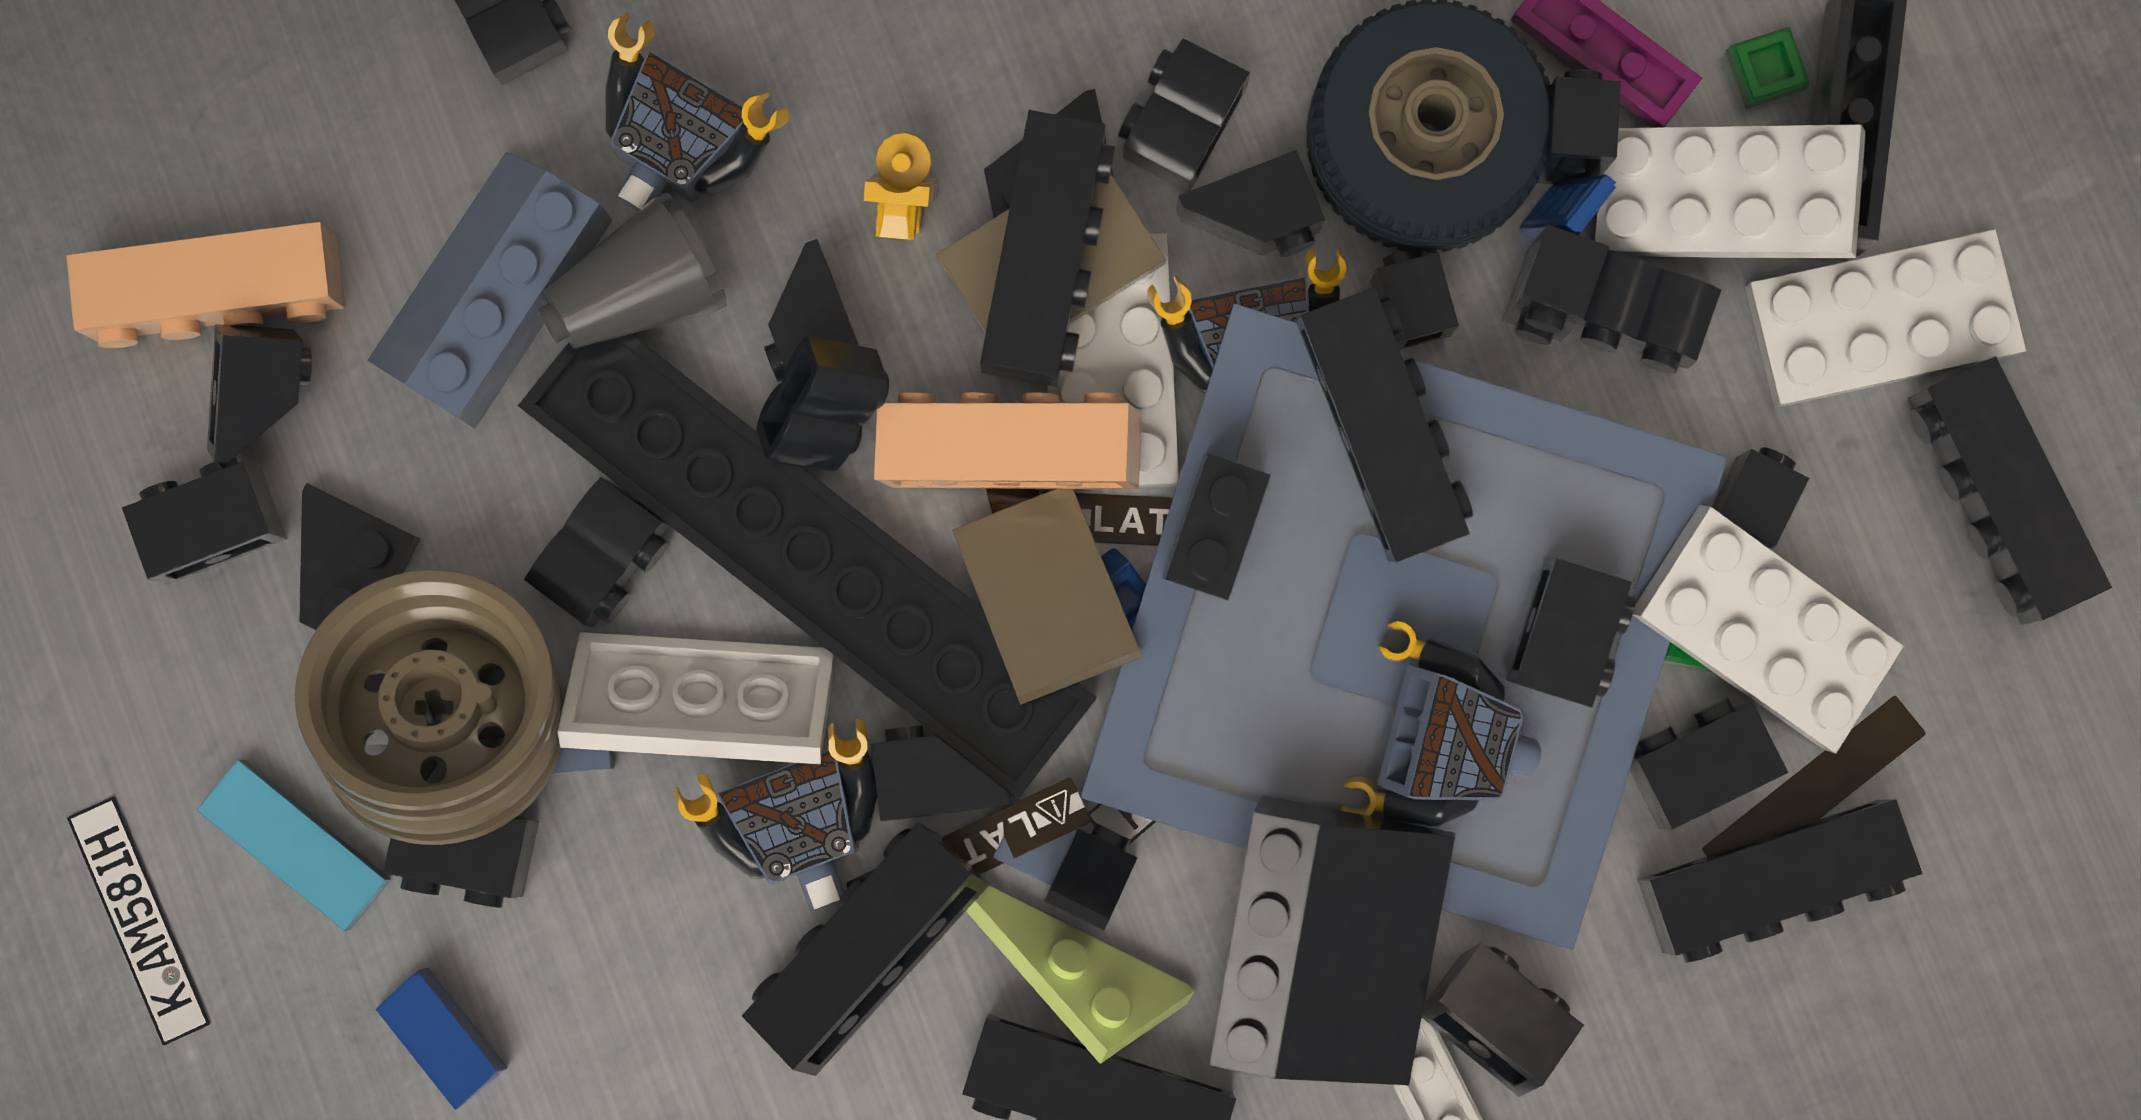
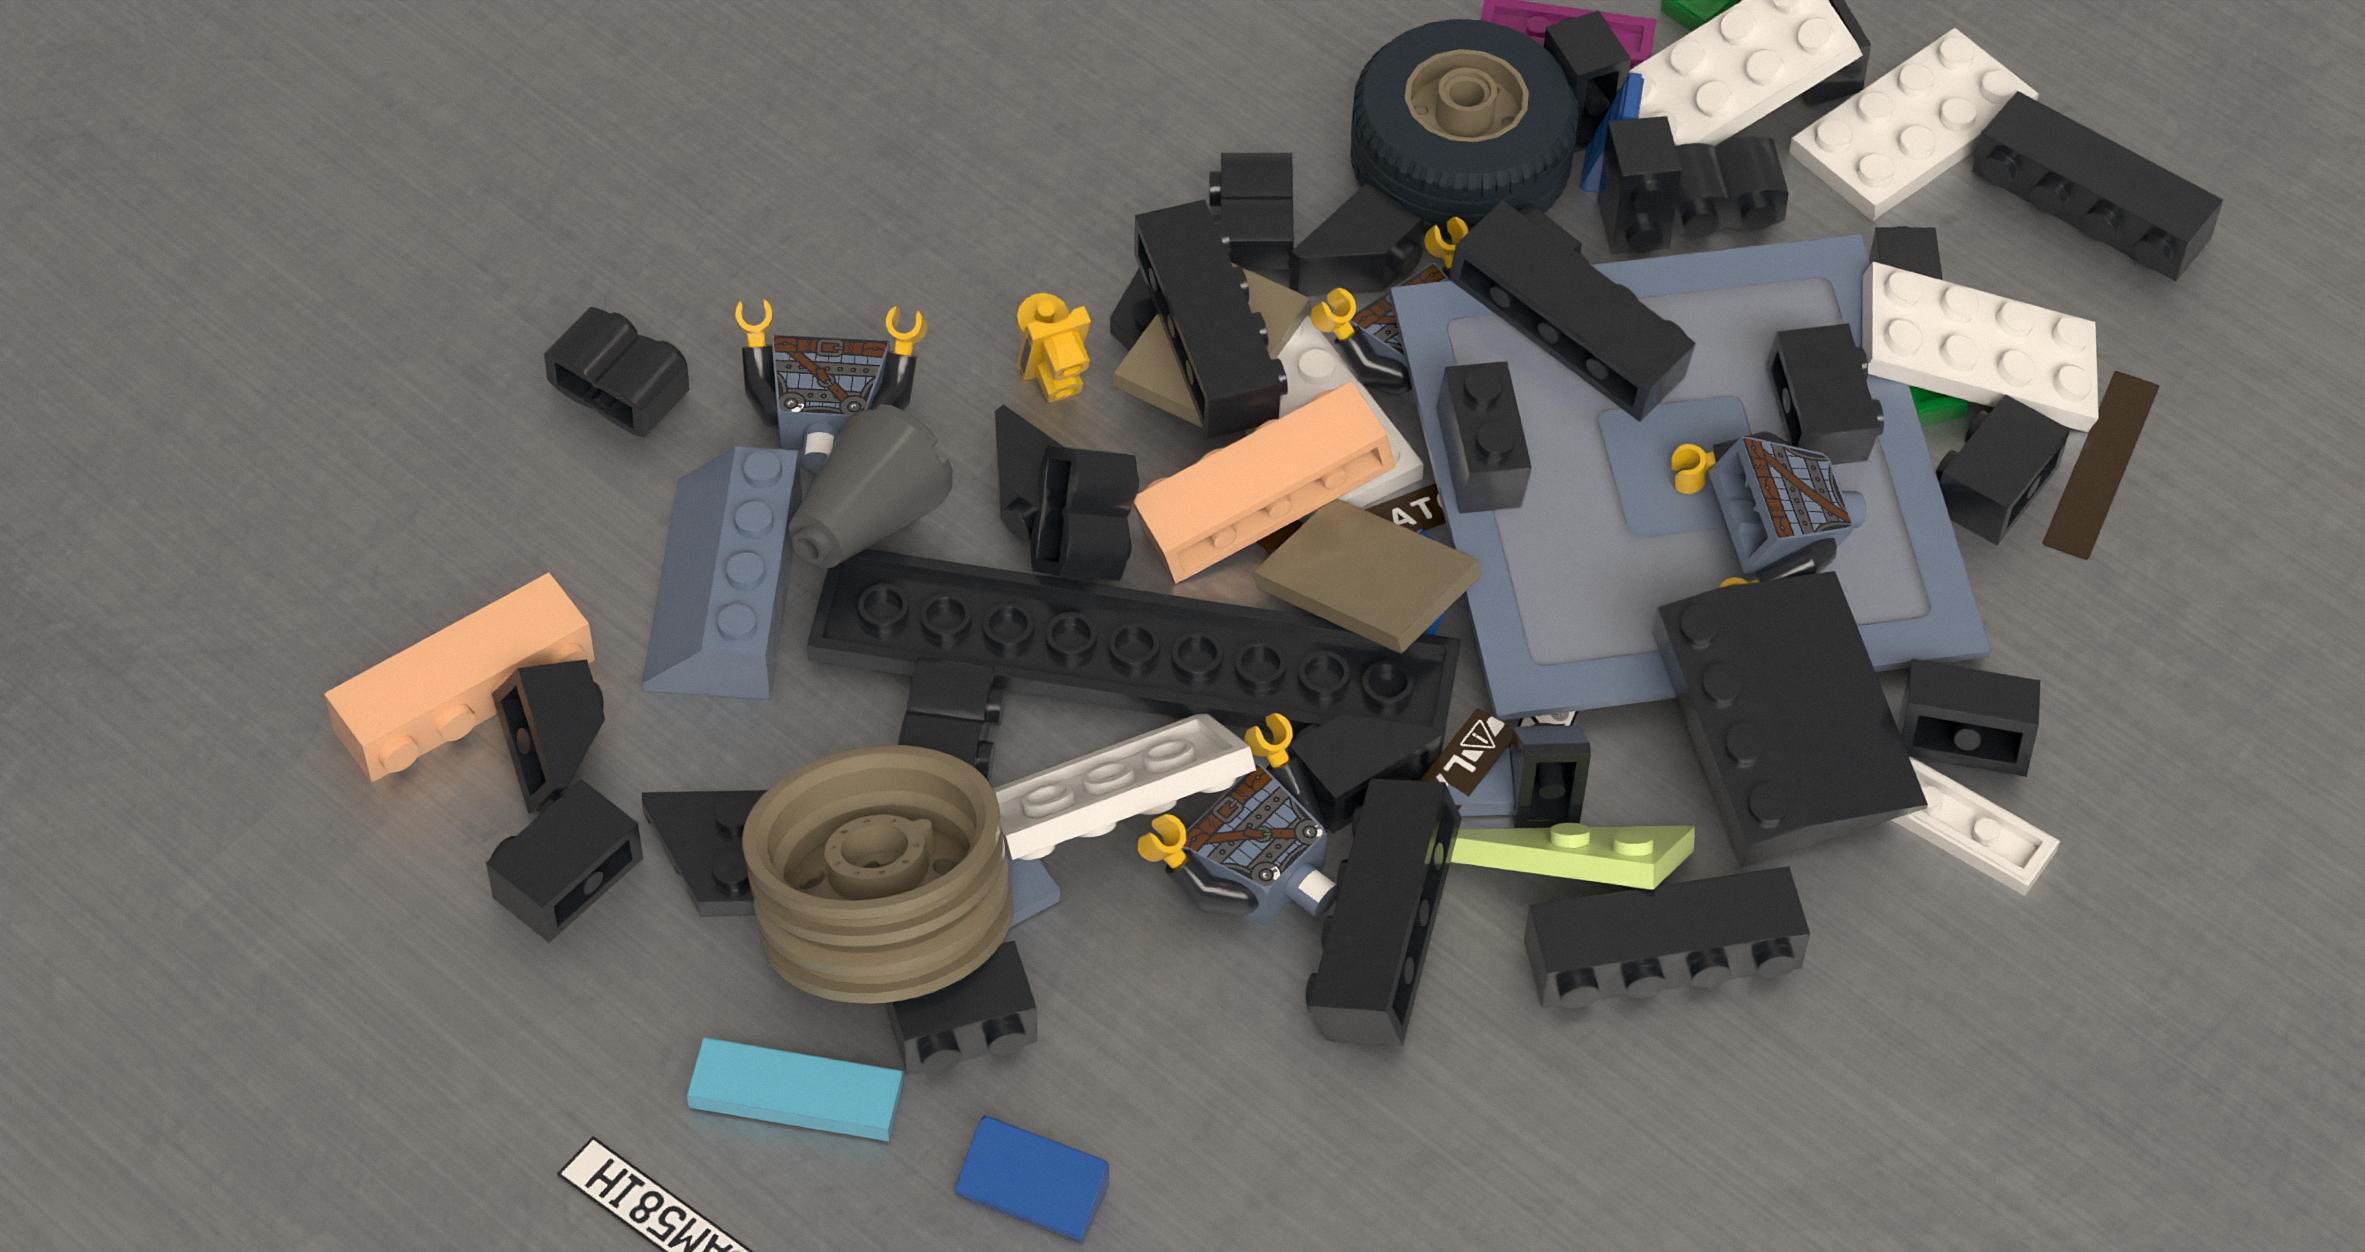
camera: 30 degrees left, 30 degrees down
black brick [1637,799,1923,963] -> none

